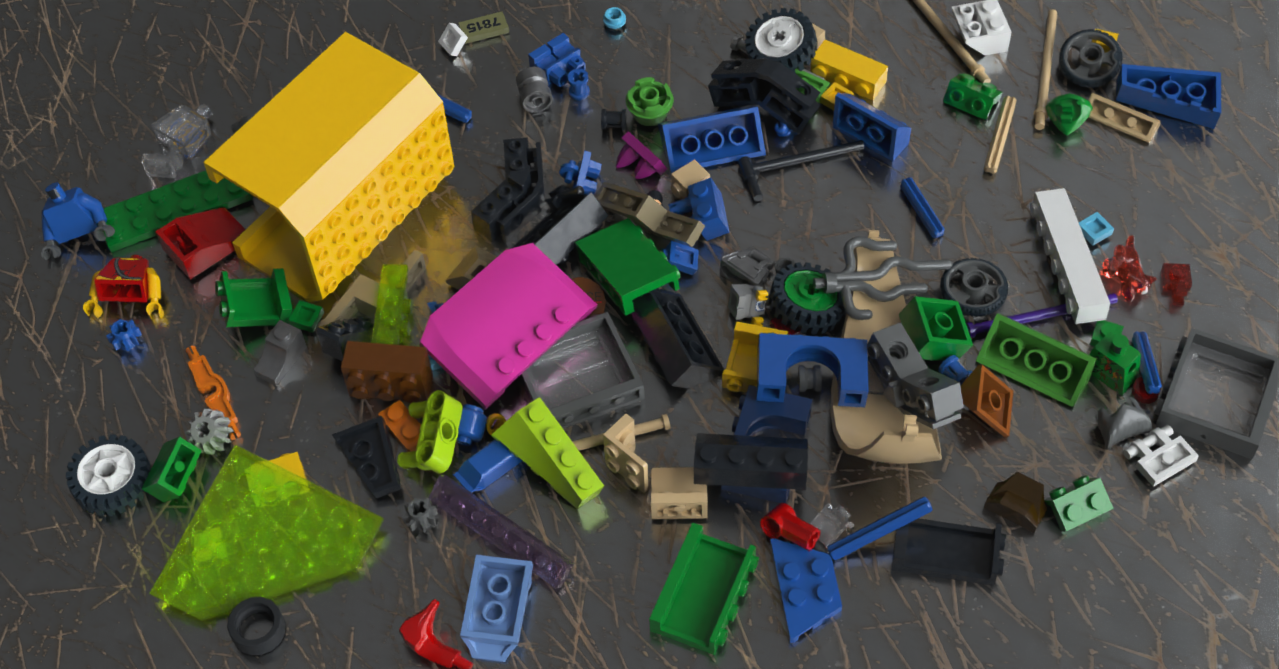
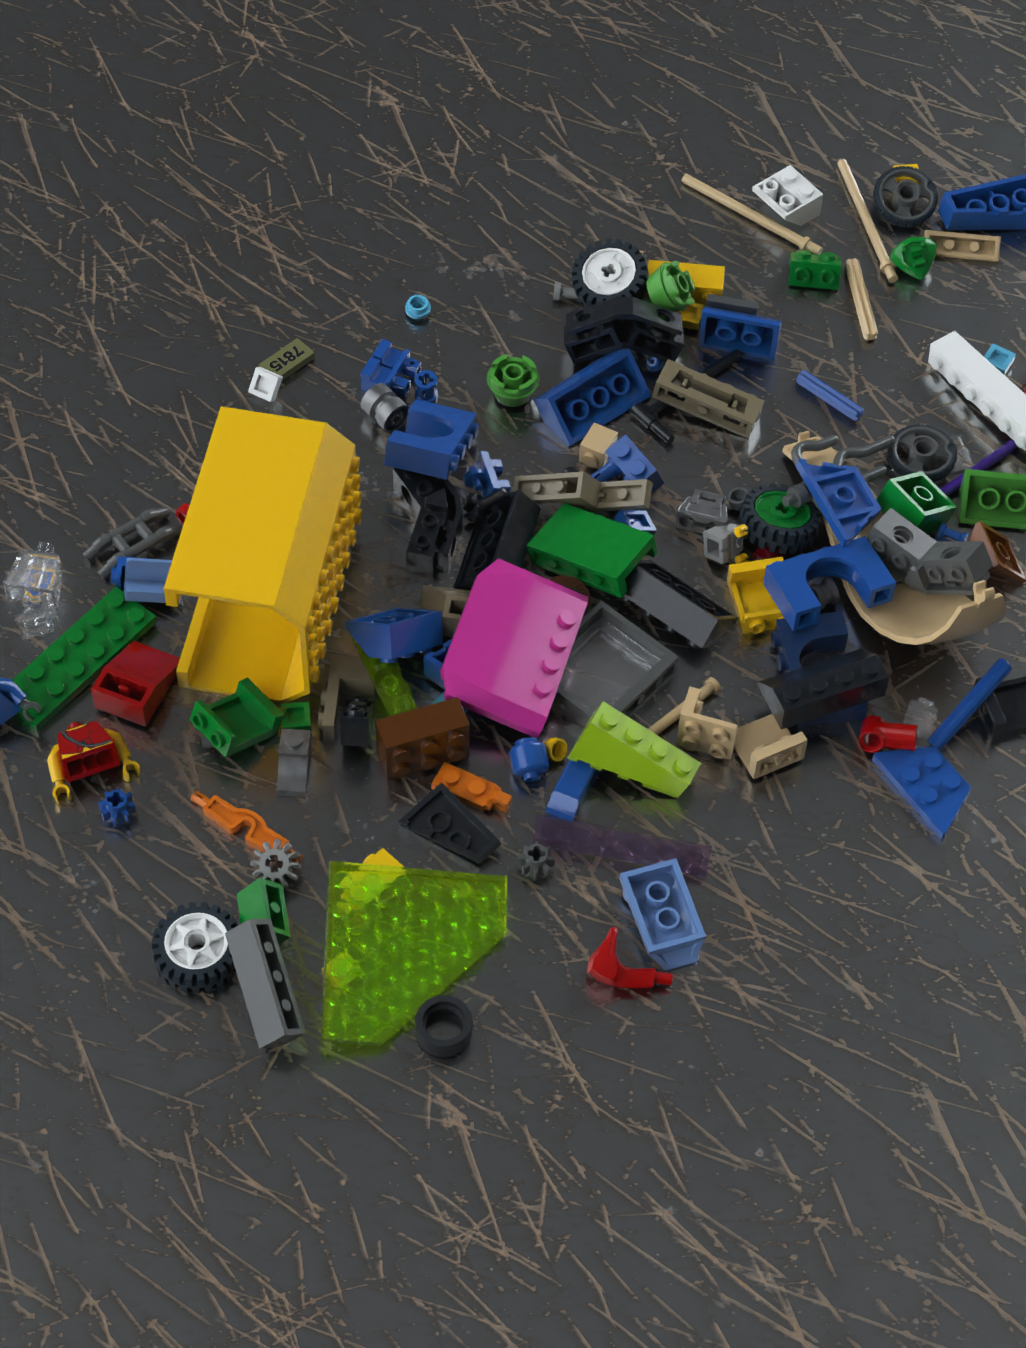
camera: 30 degrees left, 0 degrees up
lime piece [397,390,463,474] -> none
black bush [601,109,627,131] -> none
magenta tile [616,131,667,179] -> none
green panel [649,522,759,655] -> none
none -> dark grey brick [225,919,306,1049]
none -> blue slope [344,608,443,663]
none -> blue arch [384,399,479,480]
none -> bright green cone [647,261,695,311]
none -> dark tan brick [652,359,765,439]
none -> dark grey tile [706,294,759,316]
none -> blue wing [796,459,881,547]

